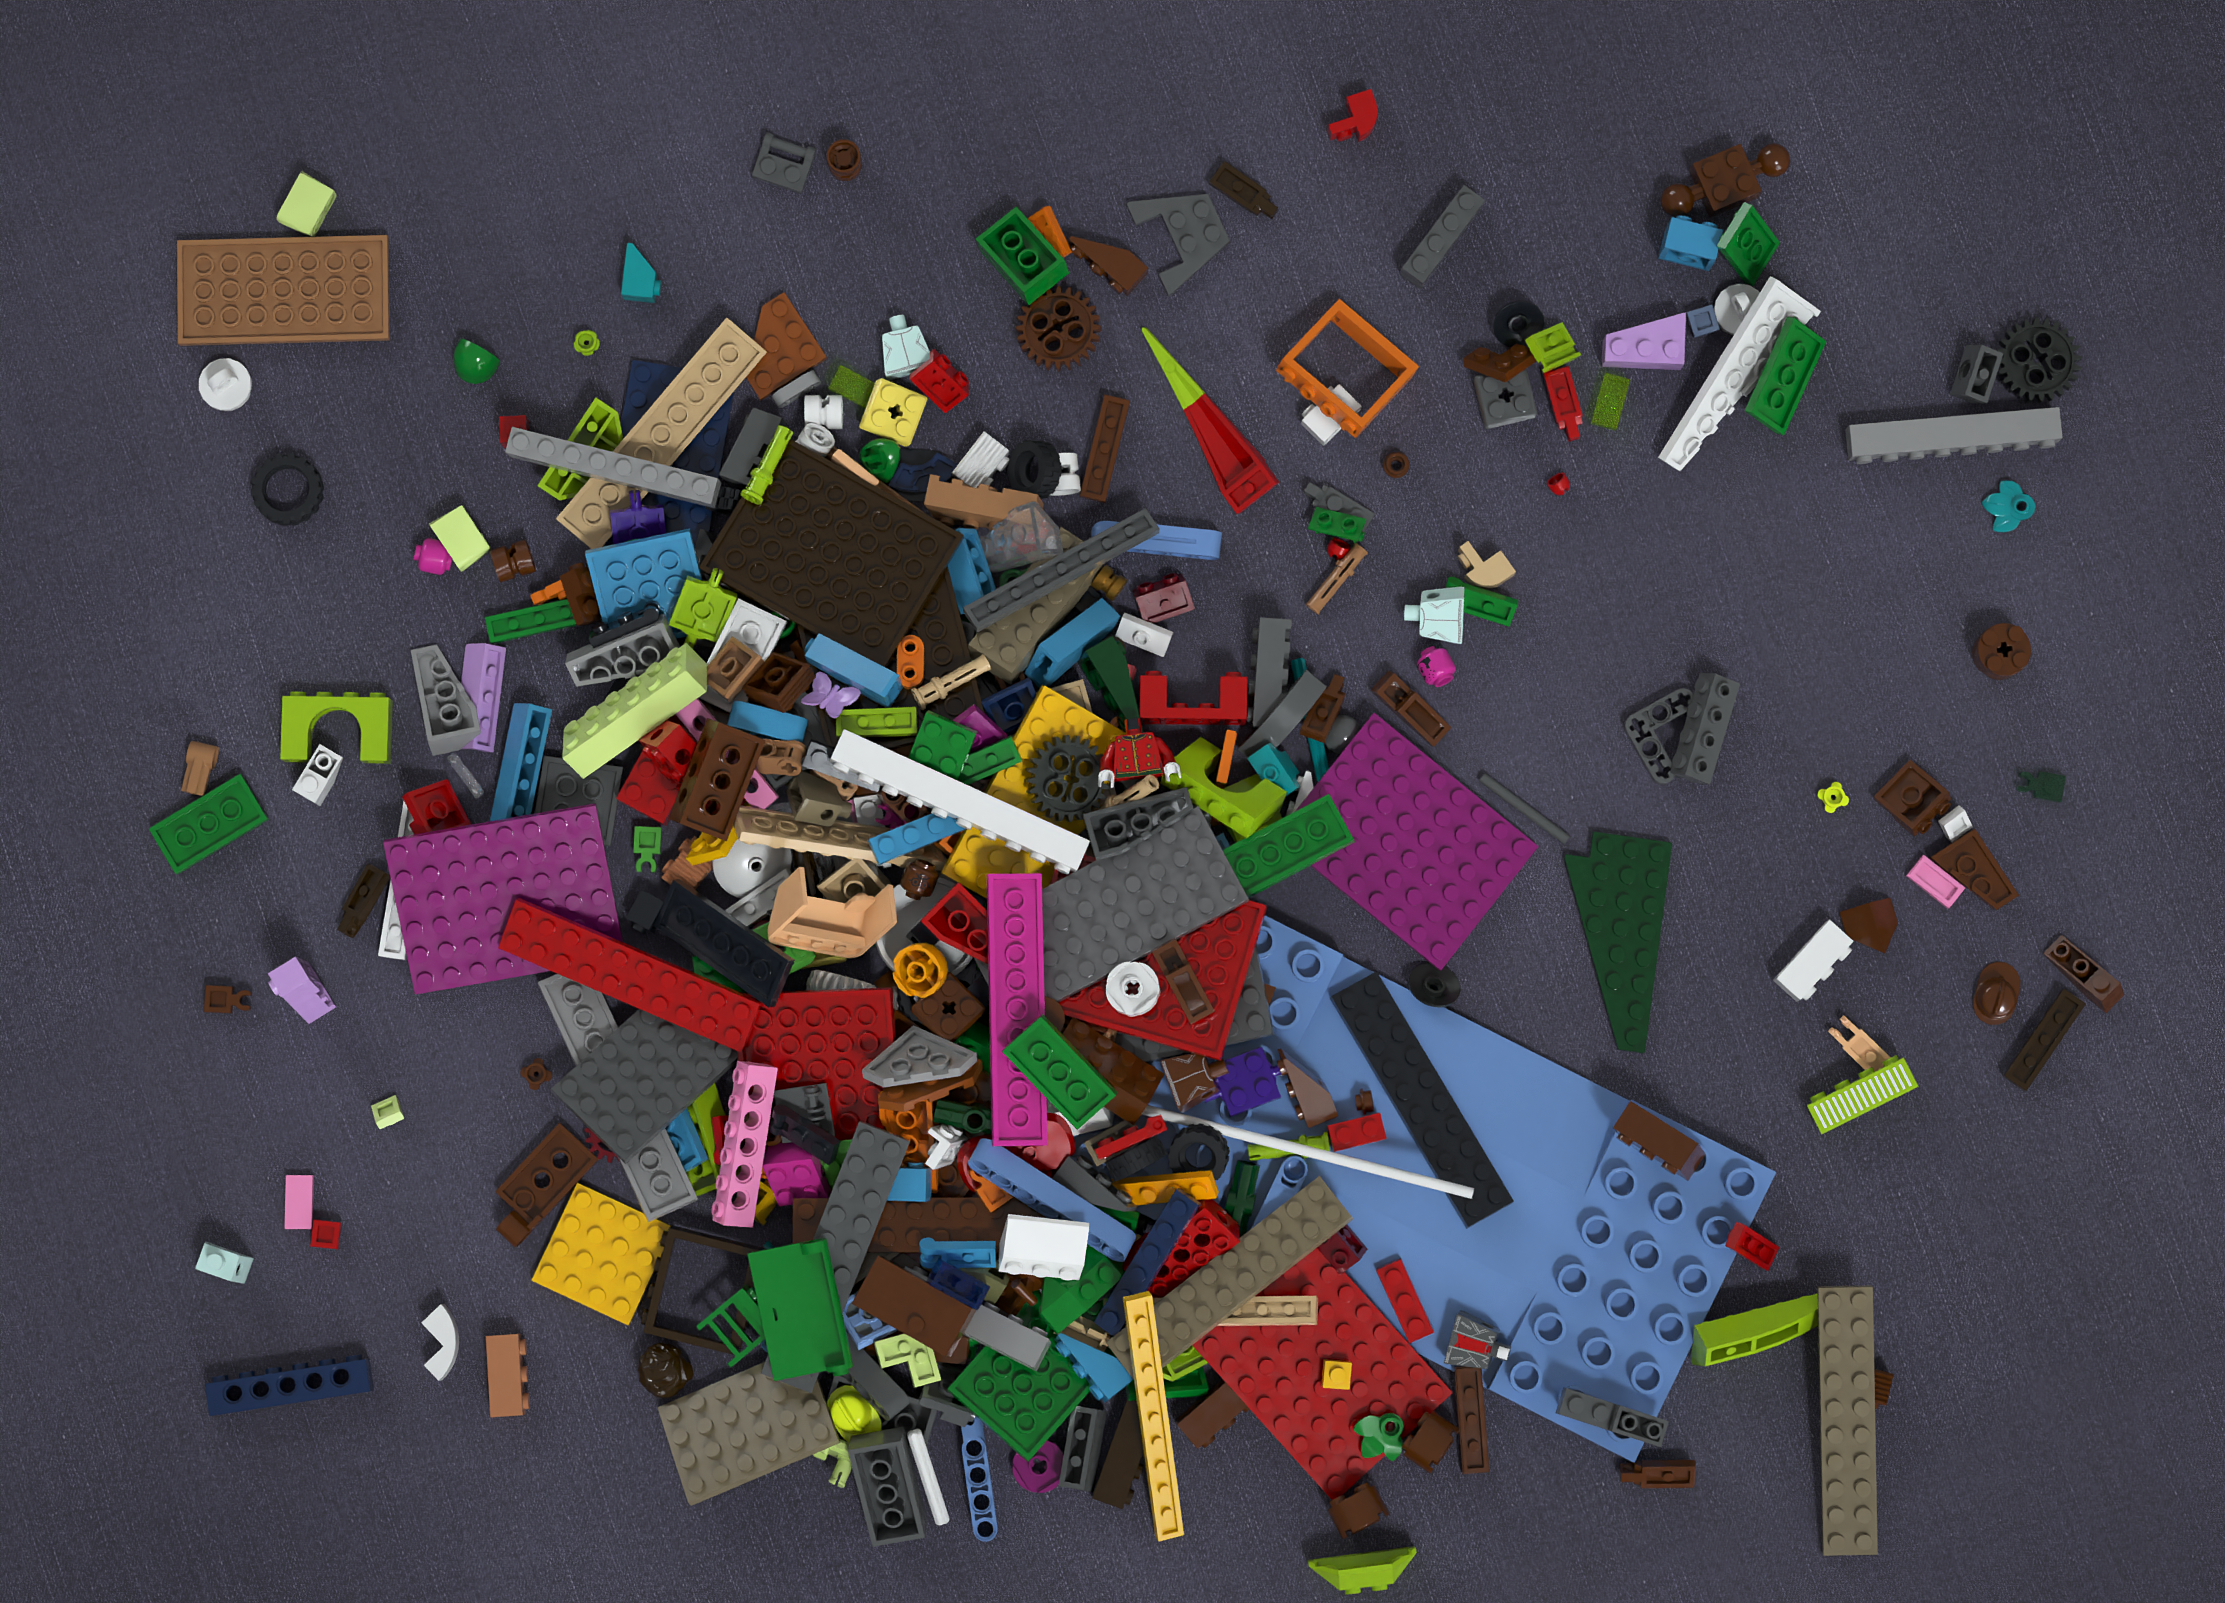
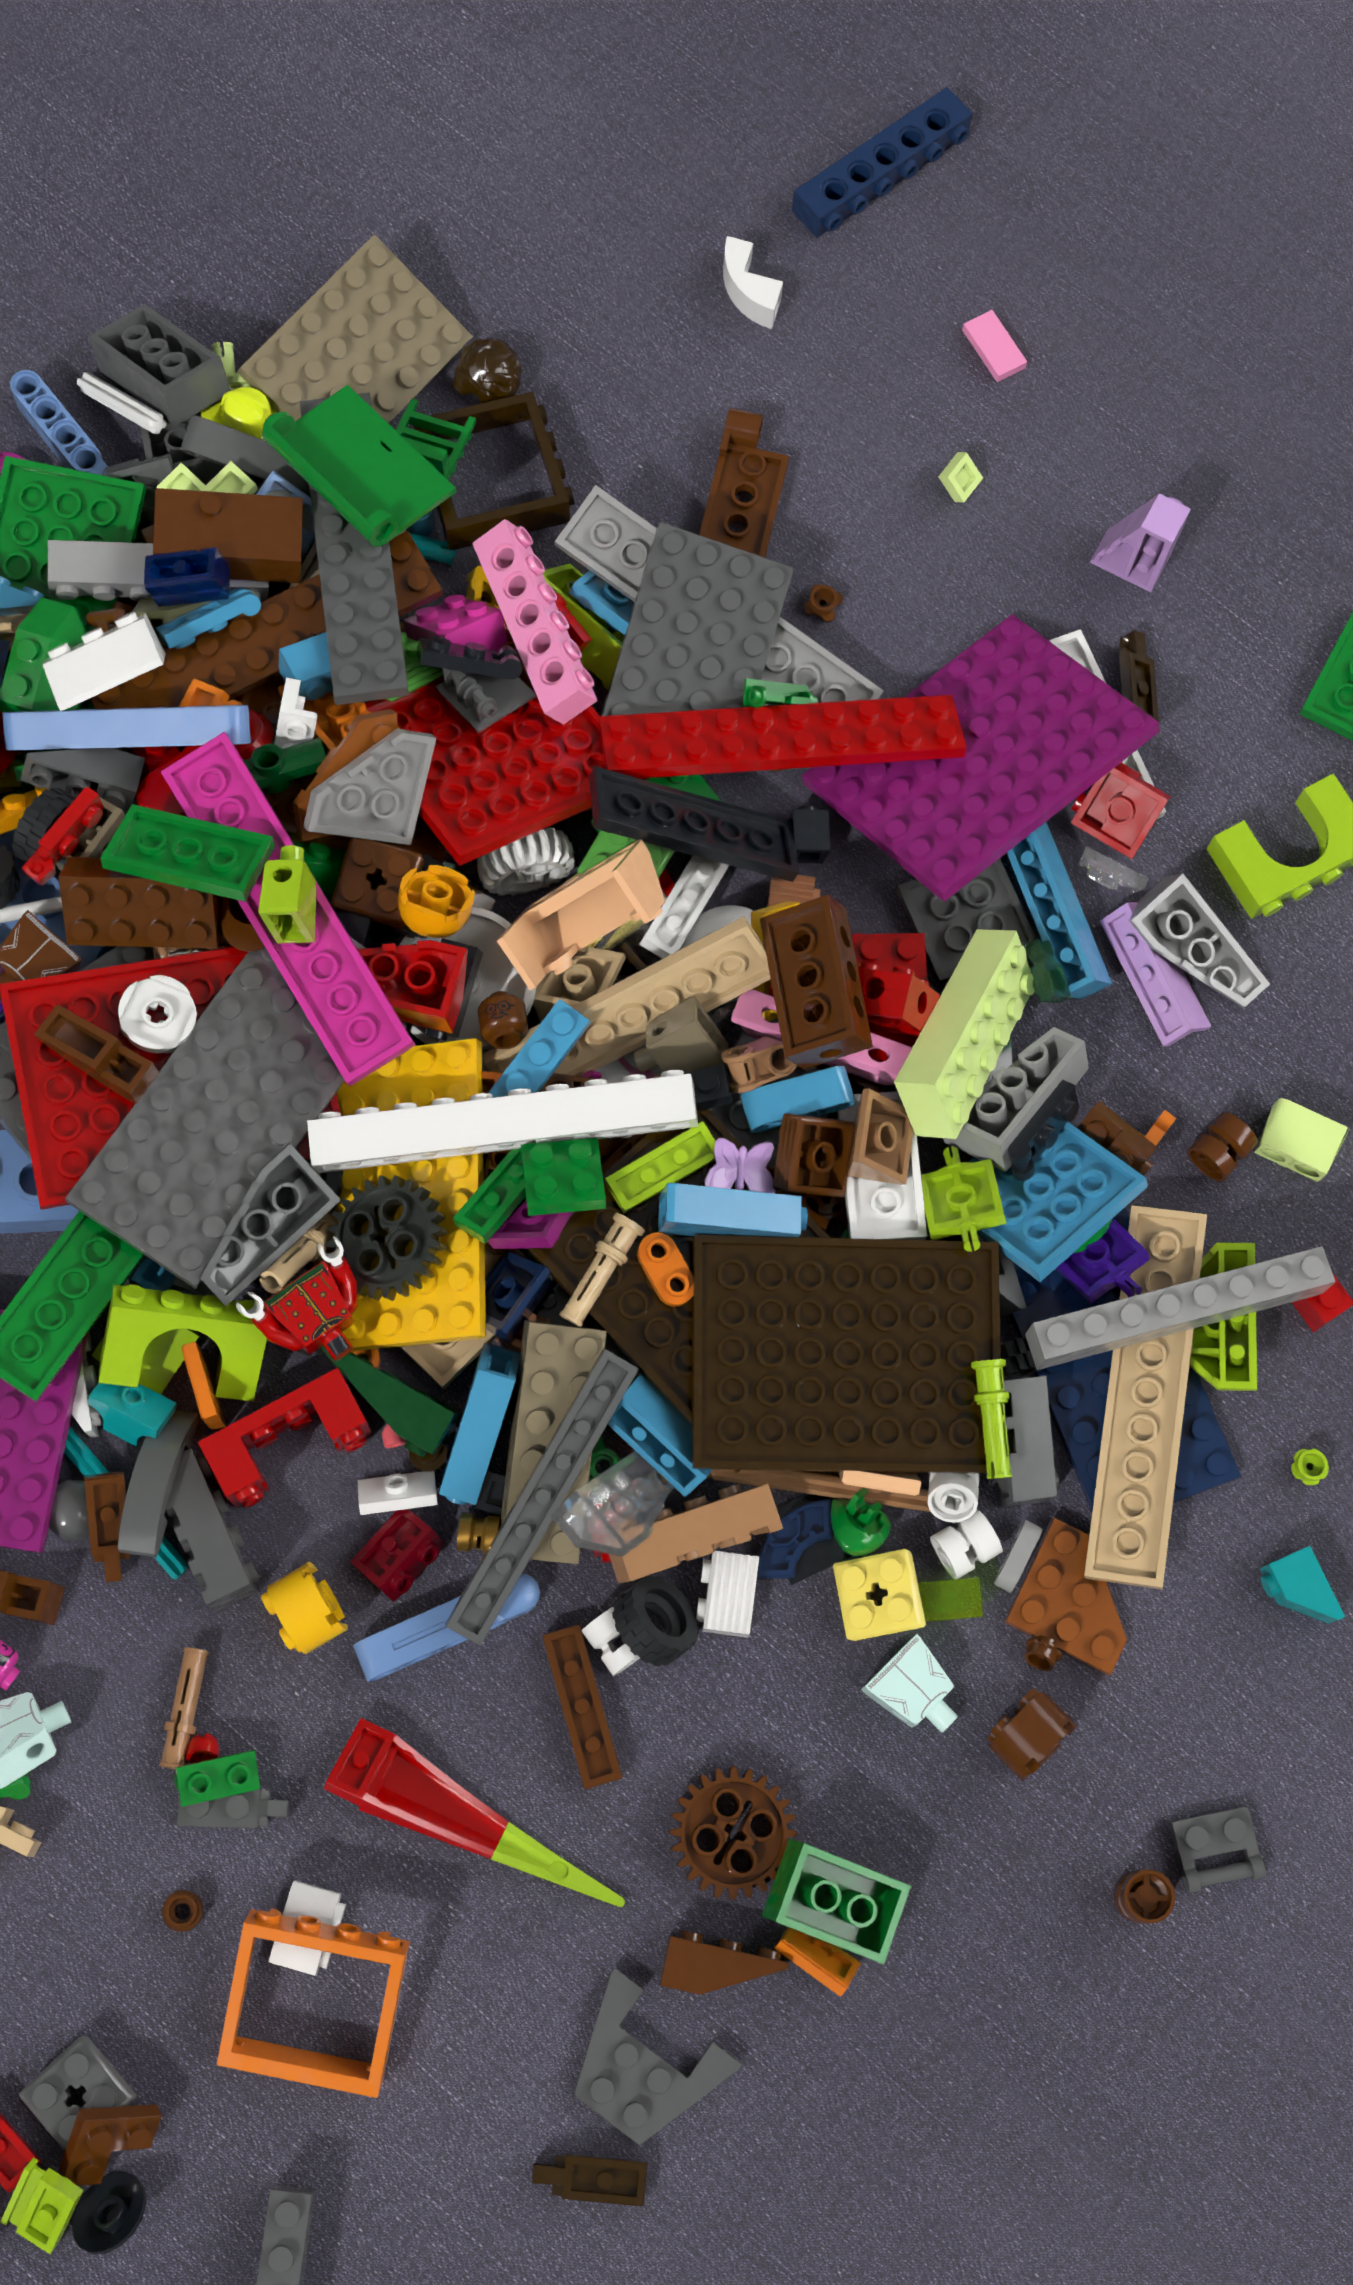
camera: 145 degrees right, 10 degrees down
light aqua torso [195,1241,254,1284] -> none
reddish brown plate [204,985,252,1014] -> none
white slope [292,744,343,806] -> none
red plate [310,1220,342,1249] -> none
dark pink head [413,538,452,575] -> none
green plate [485,599,577,644] -> none
nougat brick [486,1334,530,1417] -> none
yellow plate [531,1183,671,1326] -> none
bright green plate [633,826,662,873] -> none
red bracket [910,349,969,414] -> none
none -> lime torso [258,845,316,944]
none -> yellow brick [261,1562,348,1654]
none -> green hinge [743,678,818,708]
none -> reddish brown brick [987,1688,1078,1782]
none -> reddish brown plate [1024,1635,1062,1671]
none -> clear green plate [1026,939,1072,1004]

